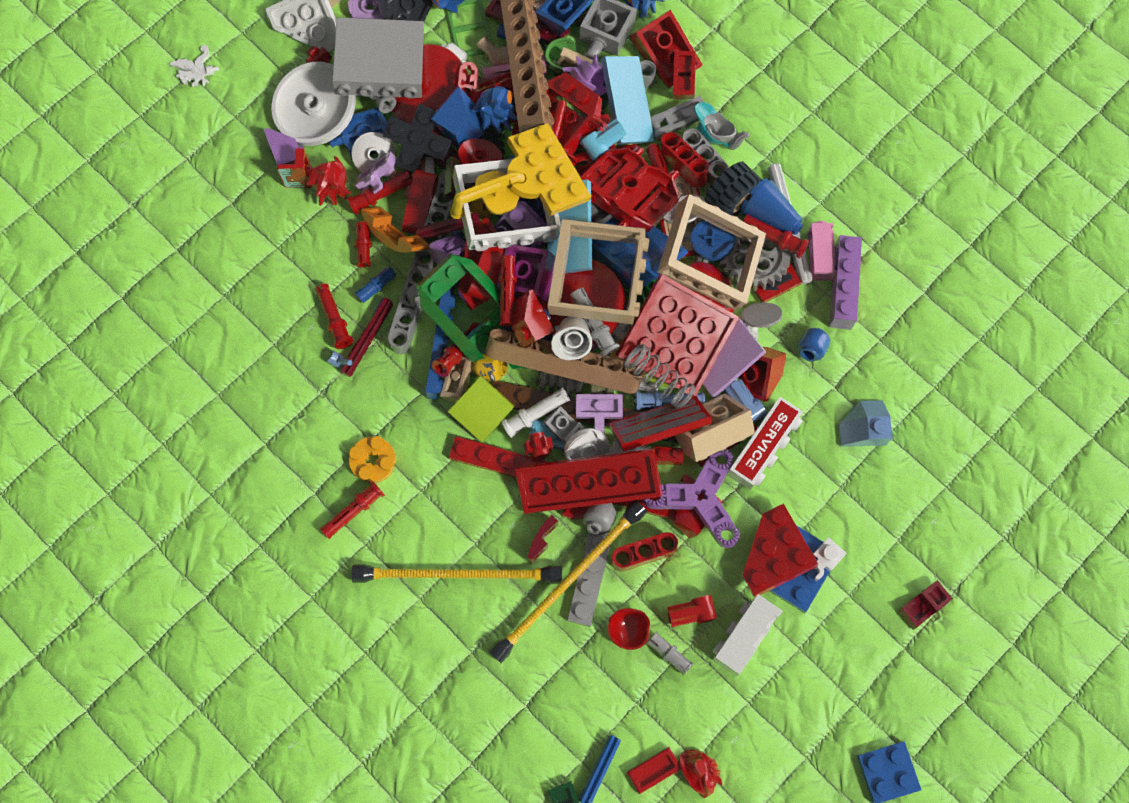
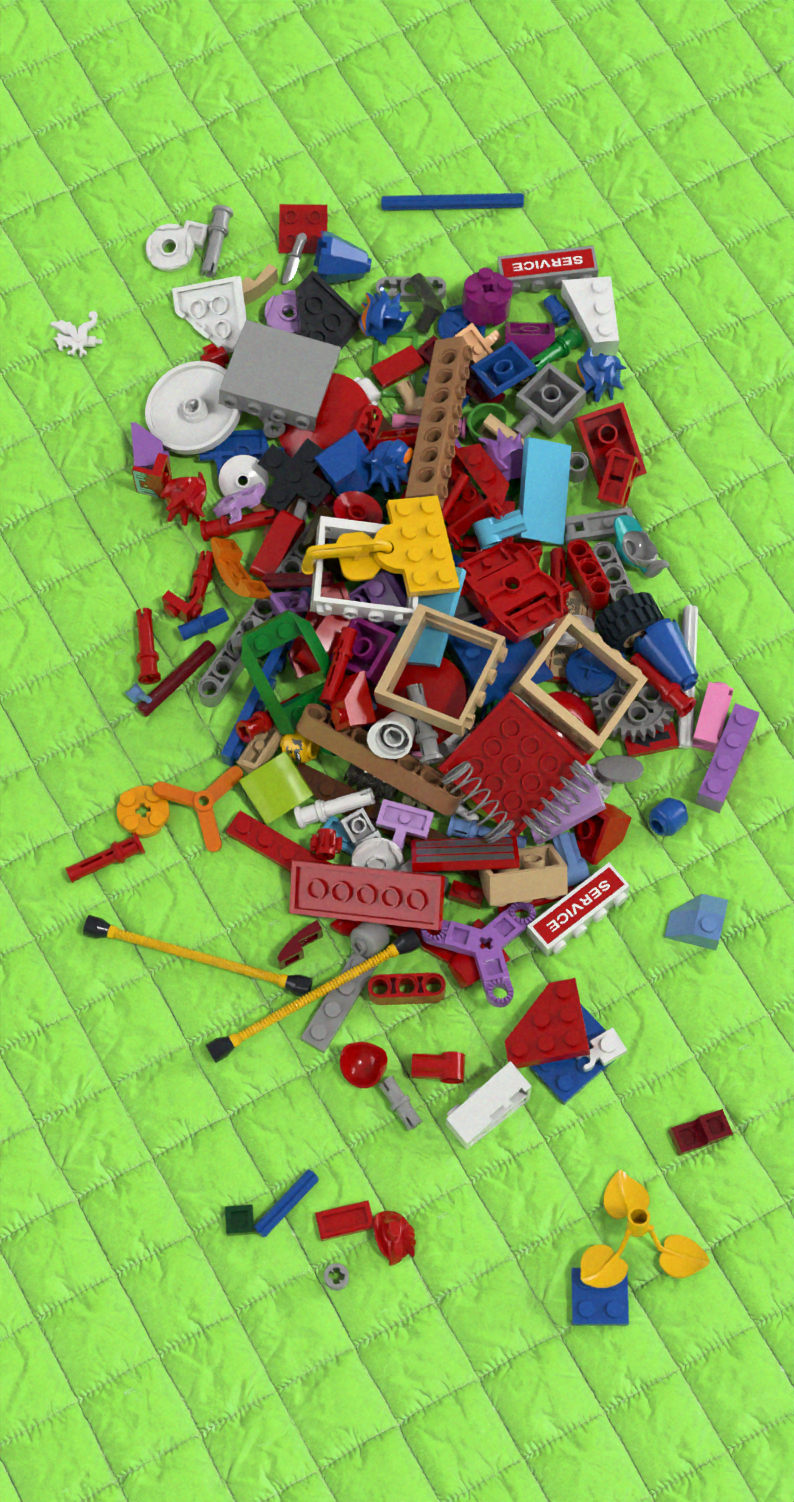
camera: 20 degrees right, 5 degrees down
none -> orange piece [152,766,243,852]
none -> red bracket [162,590,203,623]
none -> red tile [370,345,425,390]
none -> light grey piece [522,760,599,840]
none -> yellow plant [580,1170,710,1288]

